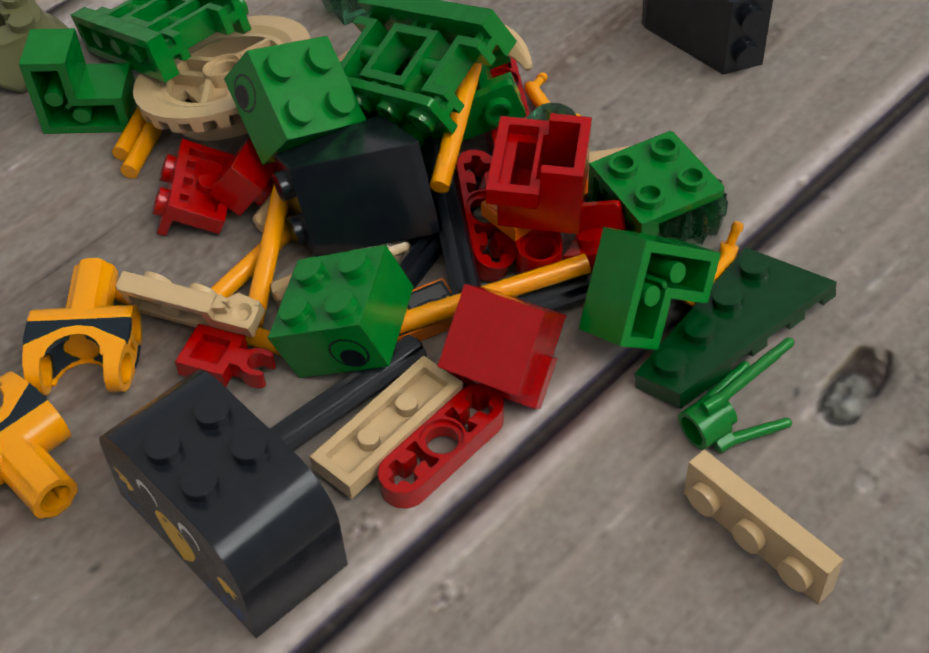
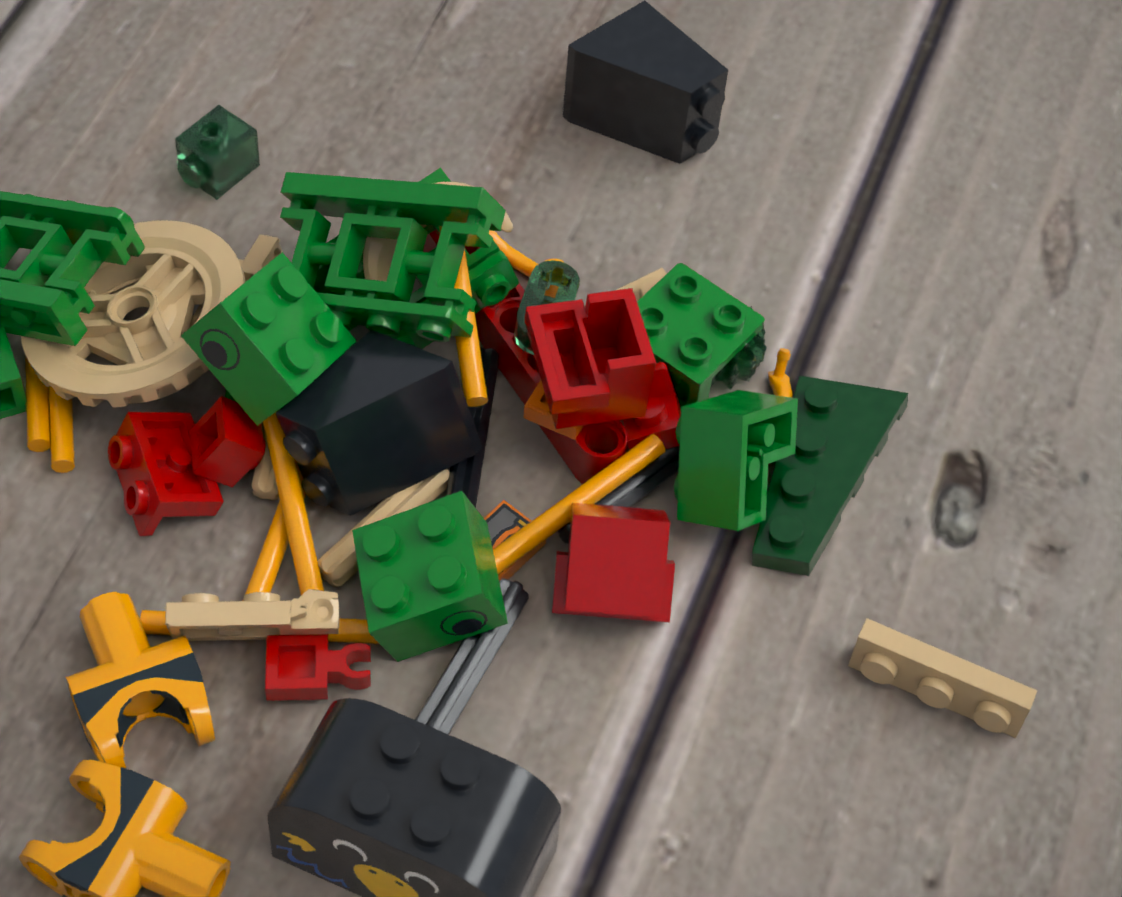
camera: 30 degrees left, 5 degrees up
tan plate [309,355,464,499] -> none
red beam [378,384,504,509] -> none
black axle [421,136,481,295] -> none
red beam [454,149,515,282] -> none
green plant [678,337,795,454] -> none

